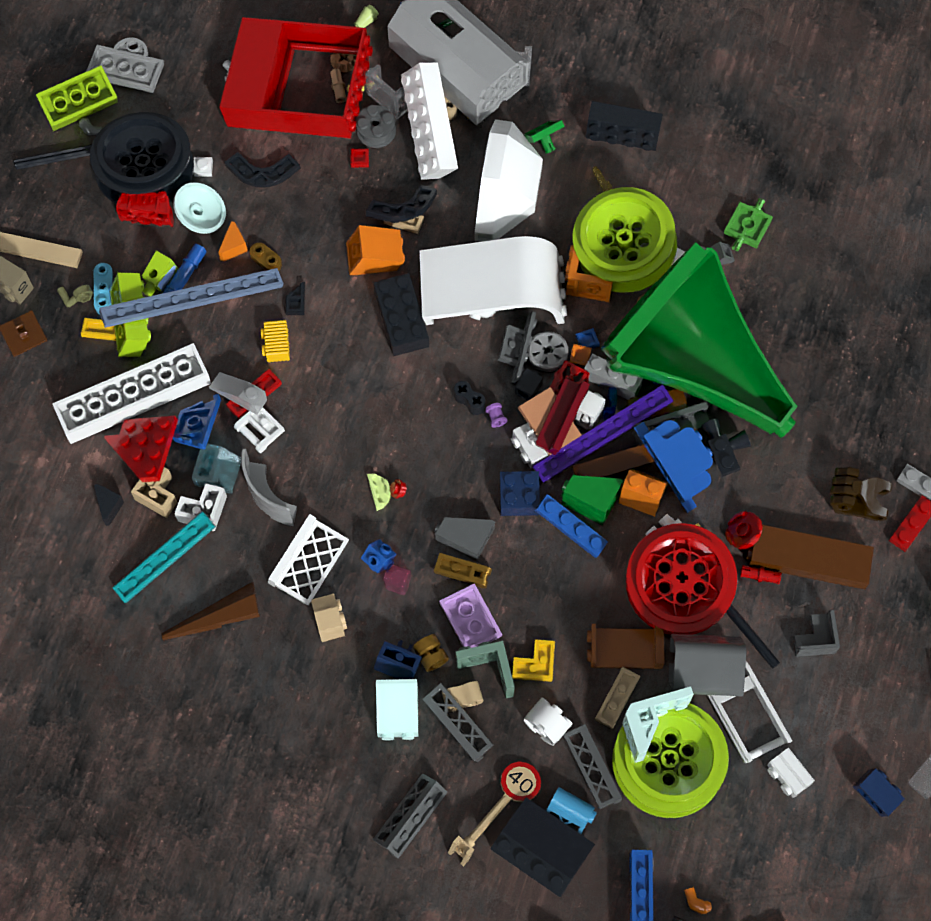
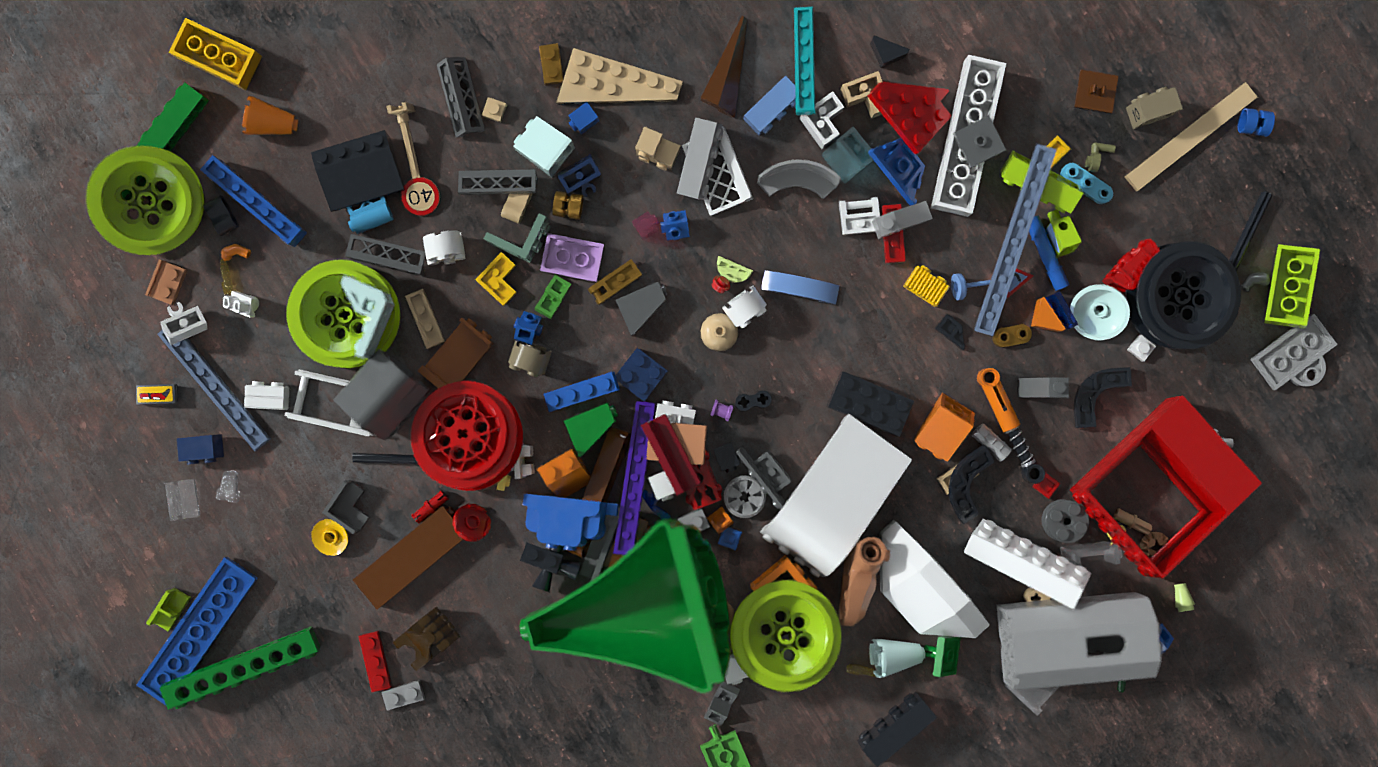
camera: 125 degrees right, 20 degrees up
none -> slope [136,384,178,404]
none -> sand blue tile [157,330,271,451]
none -> white brick [160,302,207,345]
none -> clear plate [215,471,240,503]
none -> clear yellow piece [220,259,233,295]
none -> white hips [223,291,259,318]
none -> yellow dish [311,519,349,556]
none -> tan plate [482,97,507,123]
none -> dark tan brick [508,340,552,377]
none -> blue brick [514,311,543,345]
none -> bright green slope [535,275,571,319]
none -> pearl gold plate [539,43,564,85]
none -> tan wing [557,48,683,104]
none -> blue brick [568,102,599,134]
none -> light grey brick [677,117,723,200]
none -> tan cylinder [700,313,738,351]
none -> white brick [722,286,767,328]
none -> medium blue brick [743,76,796,135]
none -> medium blue slope [761,271,839,305]
none -> nougat piece [839,537,890,626]
none -> light aqua cone [869,639,925,678]
none -> medium blue piece [951,268,1033,300]
none -> dark grey plate [953,116,1006,168]
none -> light grey axle [971,423,1012,462]
none -> piece [977,368,1045,483]
none -> dark grey slope [1018,378,1069,398]
none -> clear blue plate [1045,291,1078,331]

